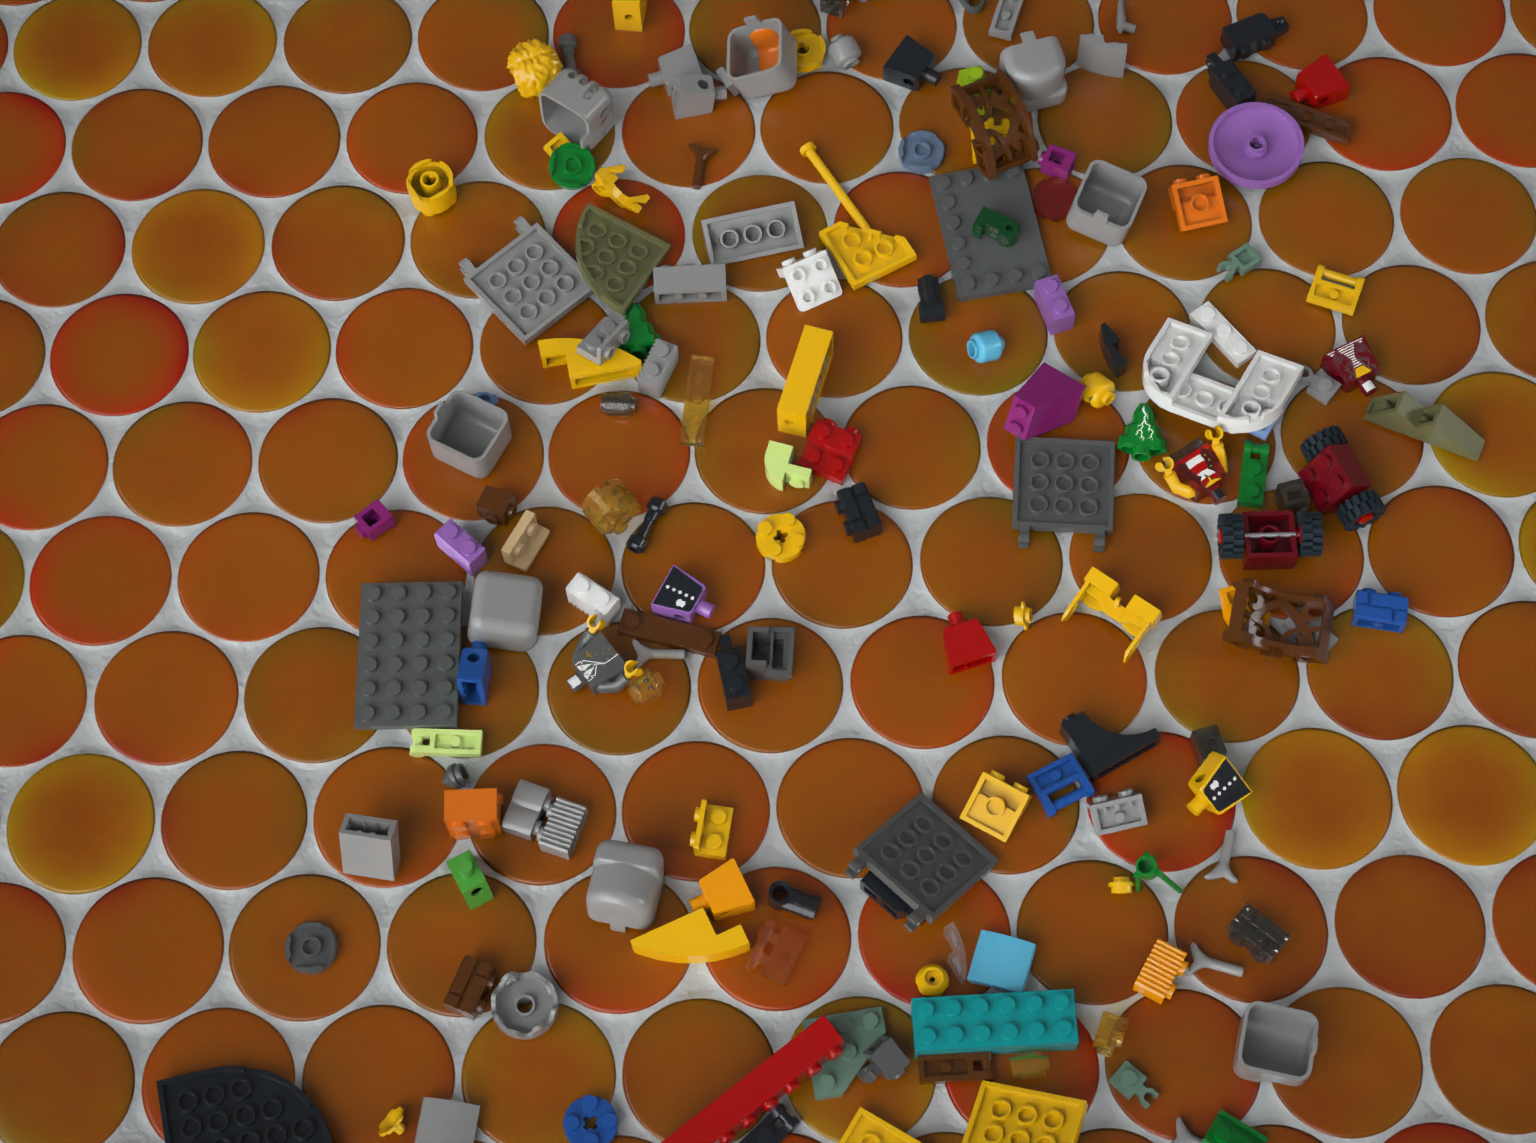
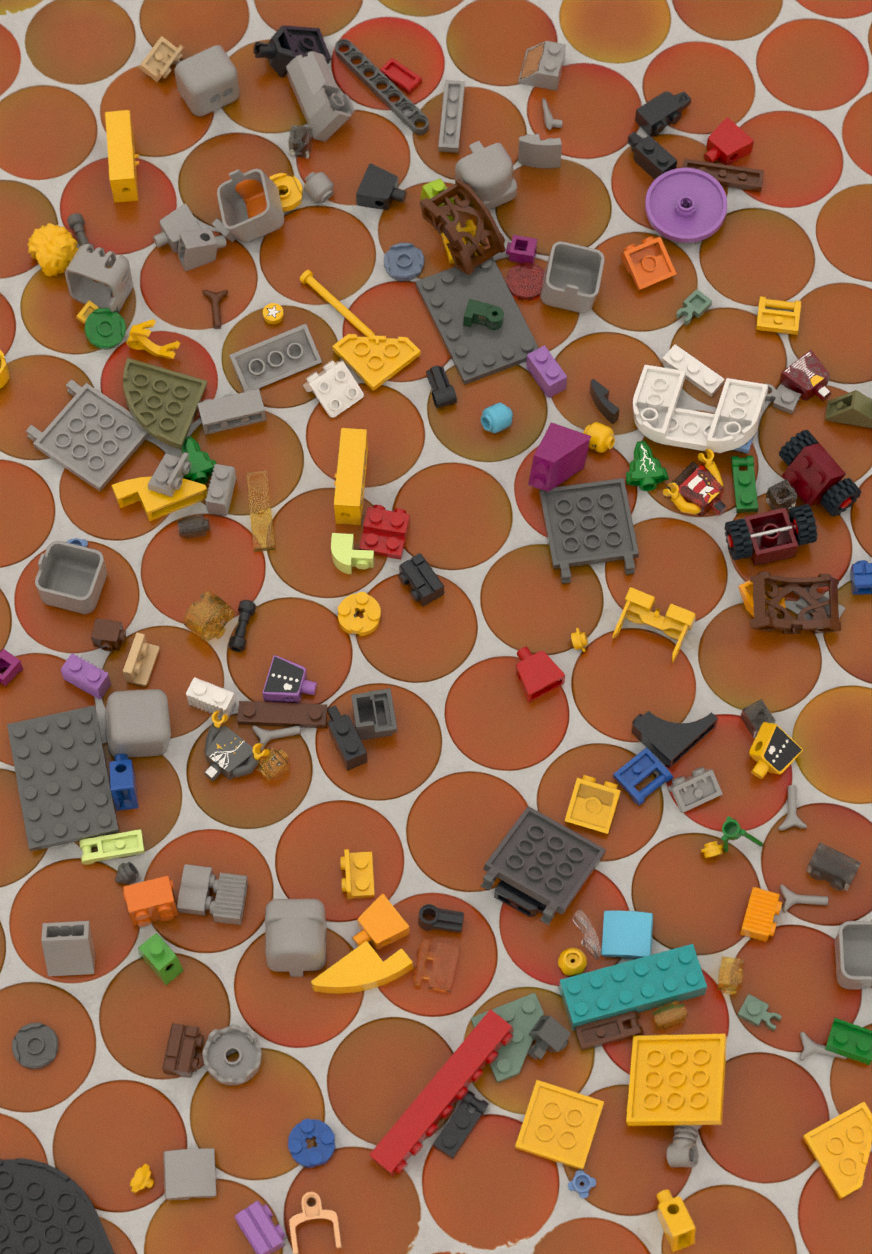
camera: 15 degrees left, 0 degrees up
none -> yellow tile [263,303,284,325]

